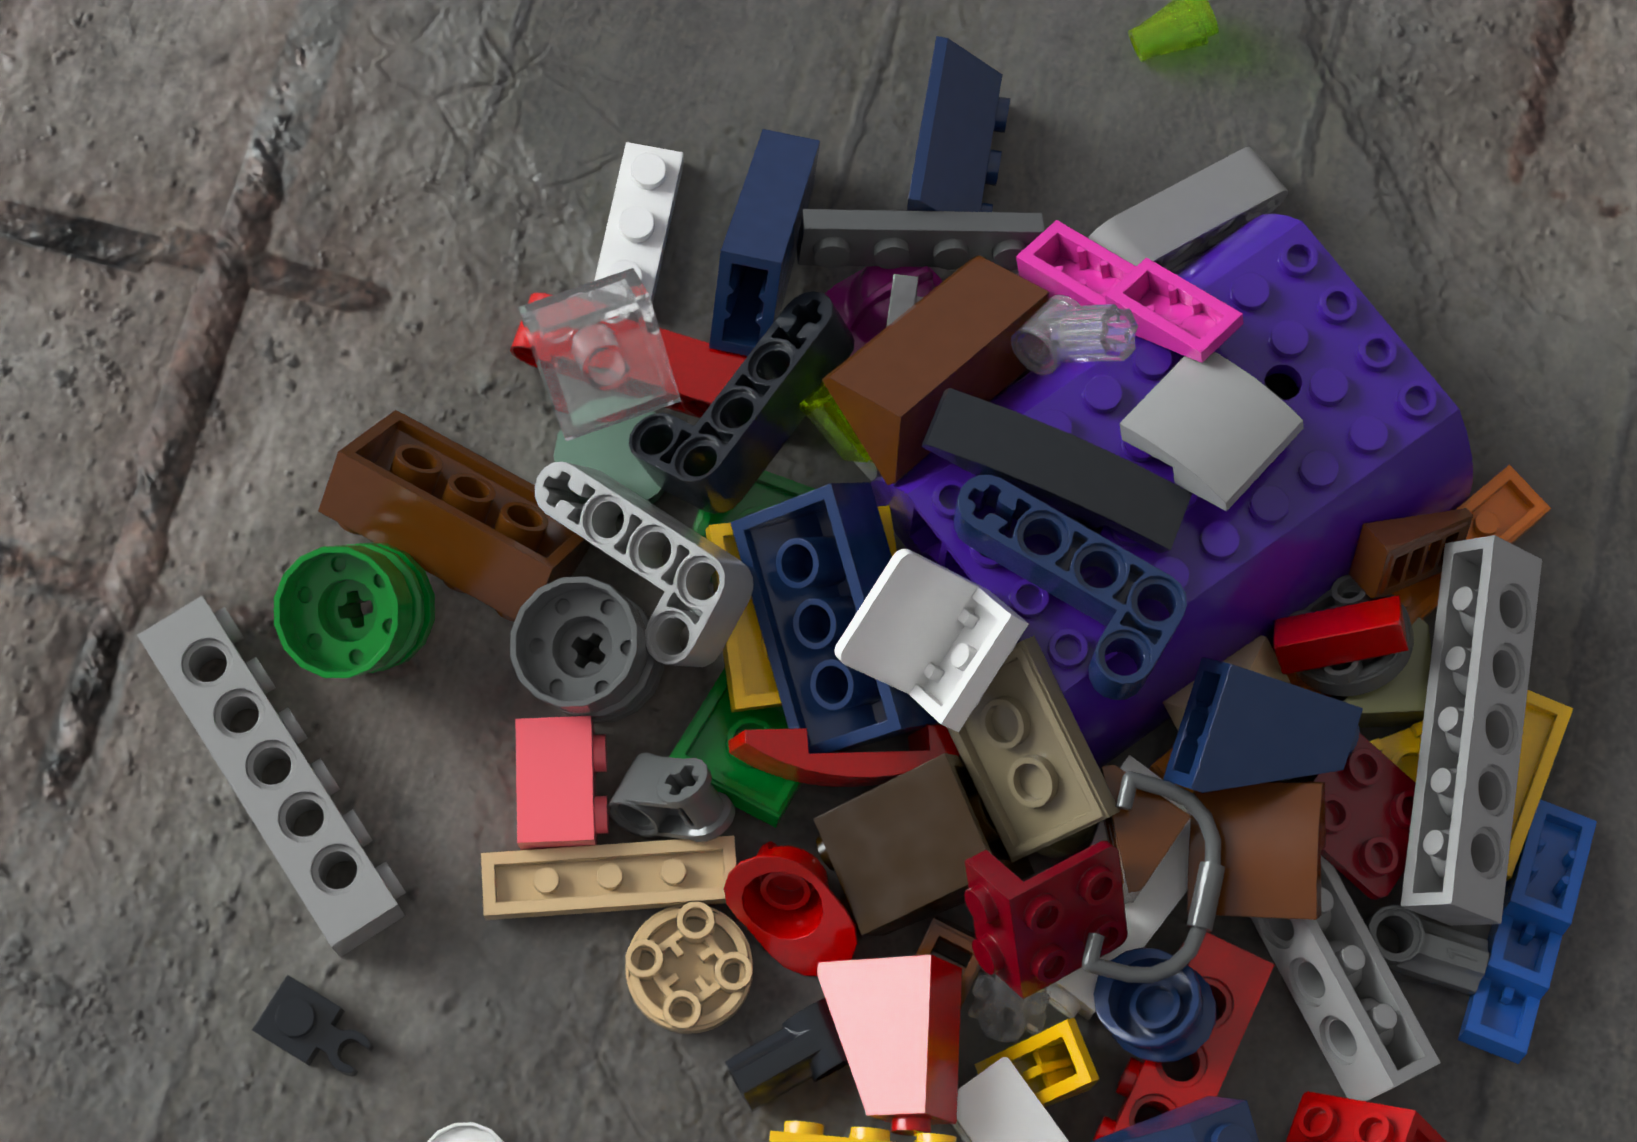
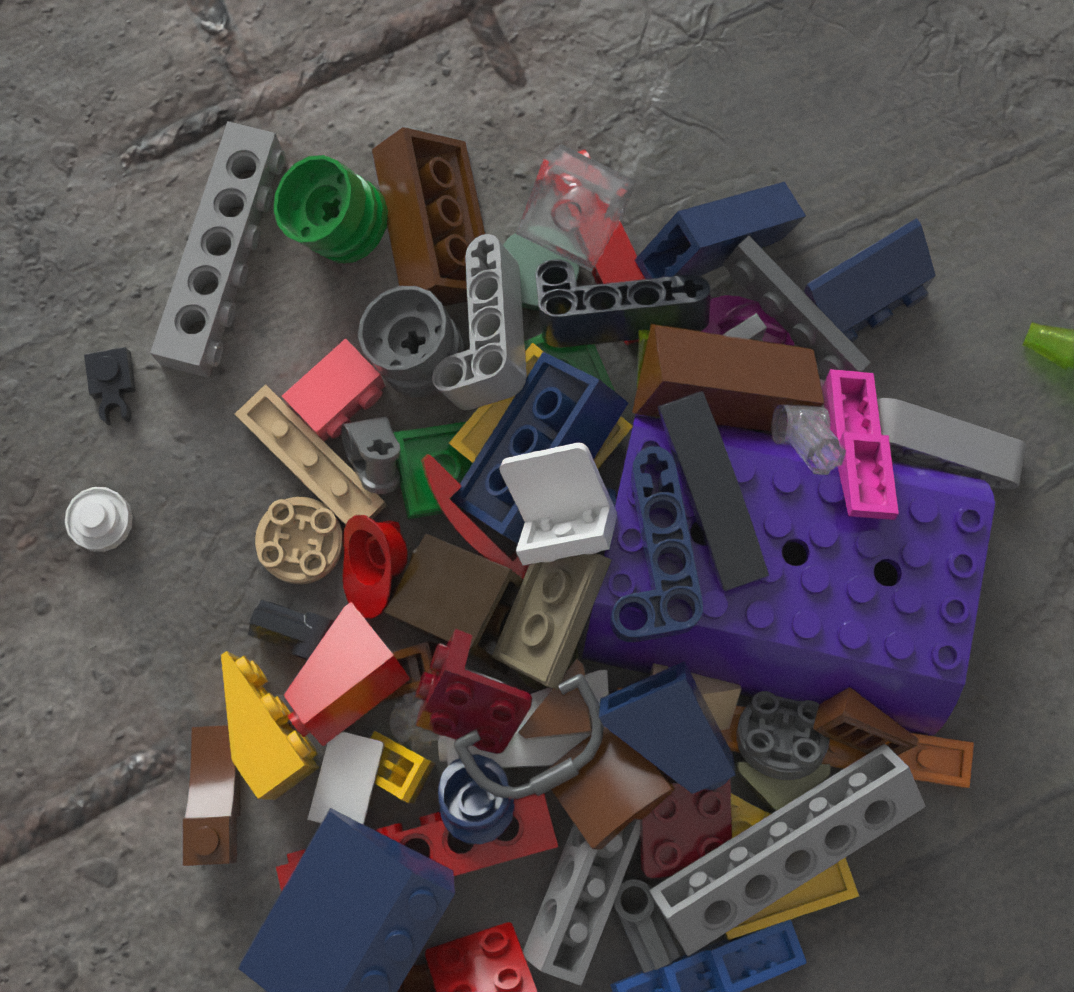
camera: 55 degrees right, 5 degrees up
white plate [589,142,684,322] -> none
light grey slope [1120,352,1304,511] -> none
red slope [1274,595,1409,675] -> none

